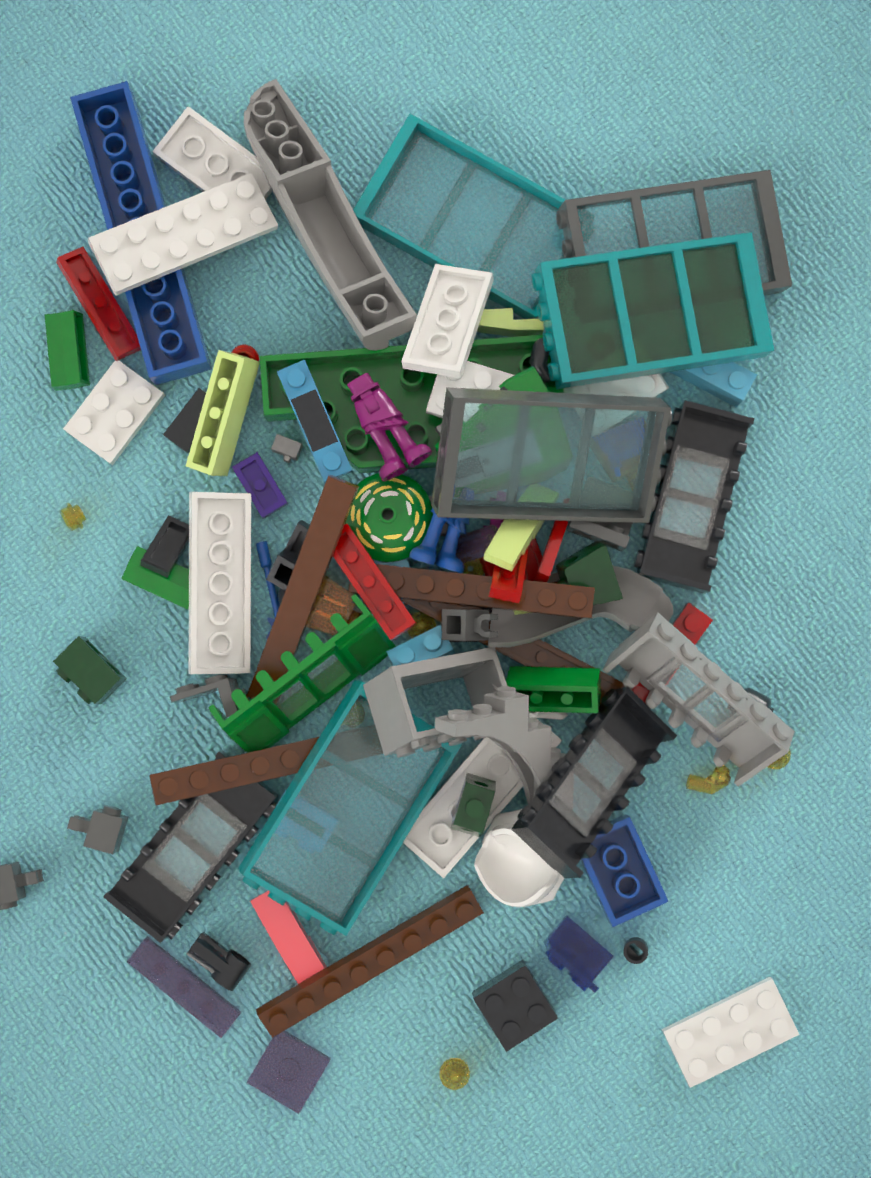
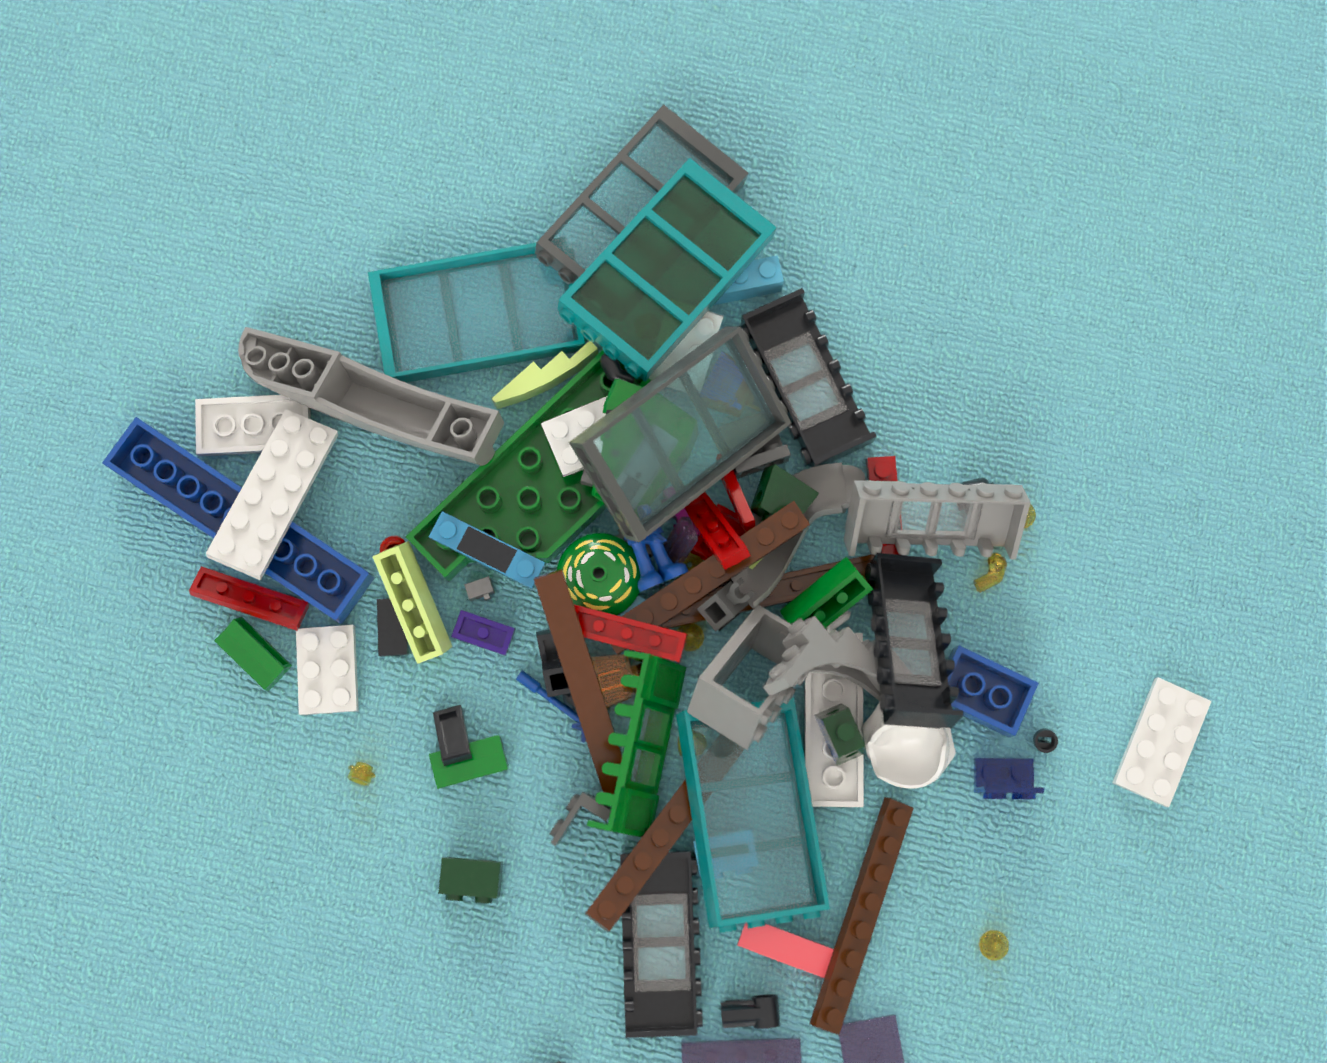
camera: 40 degrees left, 5 degrees down
dark grey brick [67,805,129,854] -> none
white plate [188,492,251,674] -> none
magenta piece [347,373,432,481] -> none
medium azure brick [386,624,455,666] -> none
white plate [401,264,494,378] -> none
black brick [472,959,558,1052] -> none
yellowish green slope [484,483,559,571] -> none

